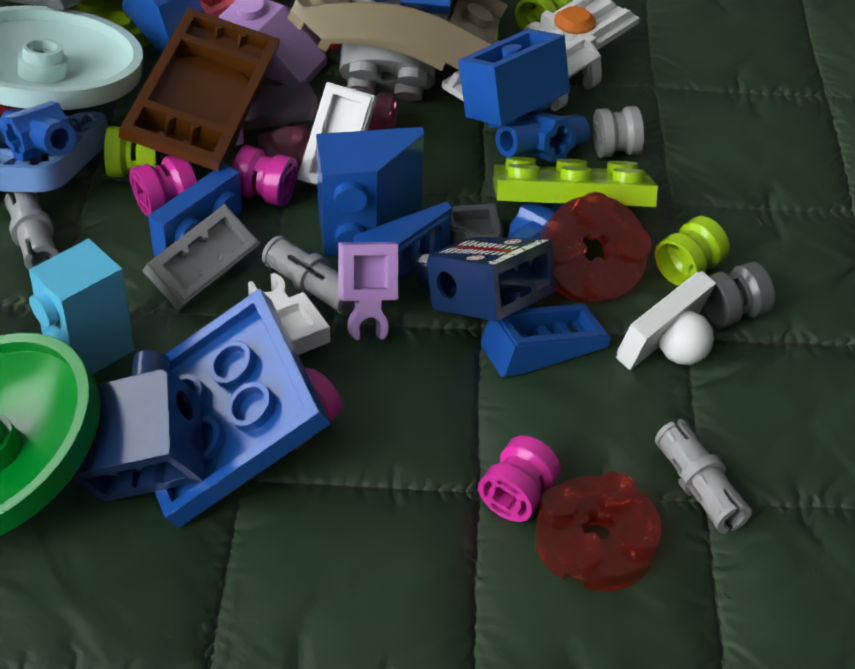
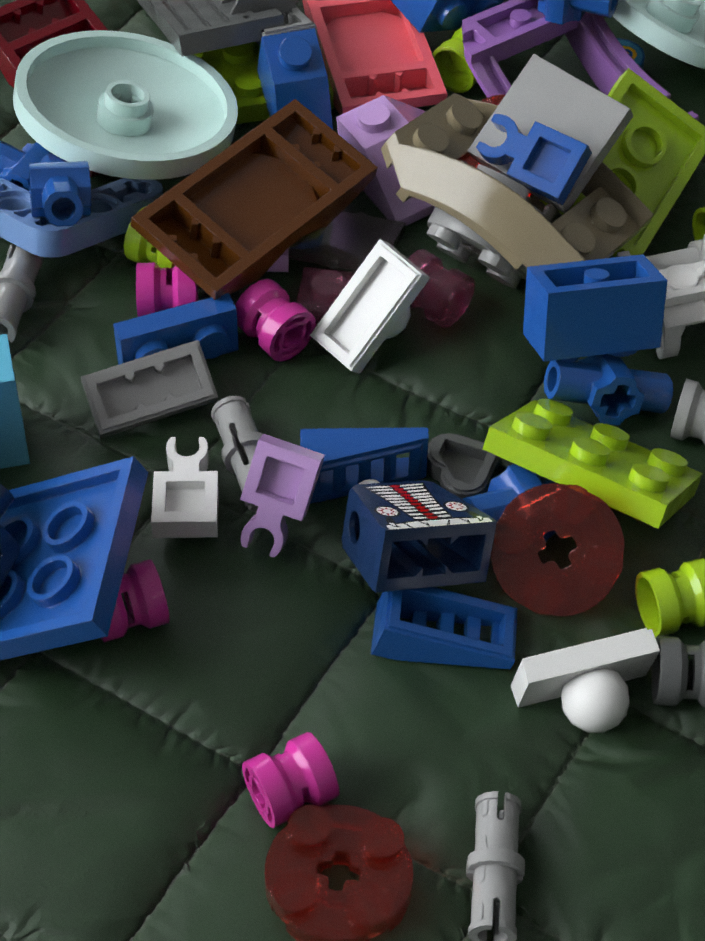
camera: 30 degrees right, 5 degrees up
blue slope [316,127,424,256] -> none

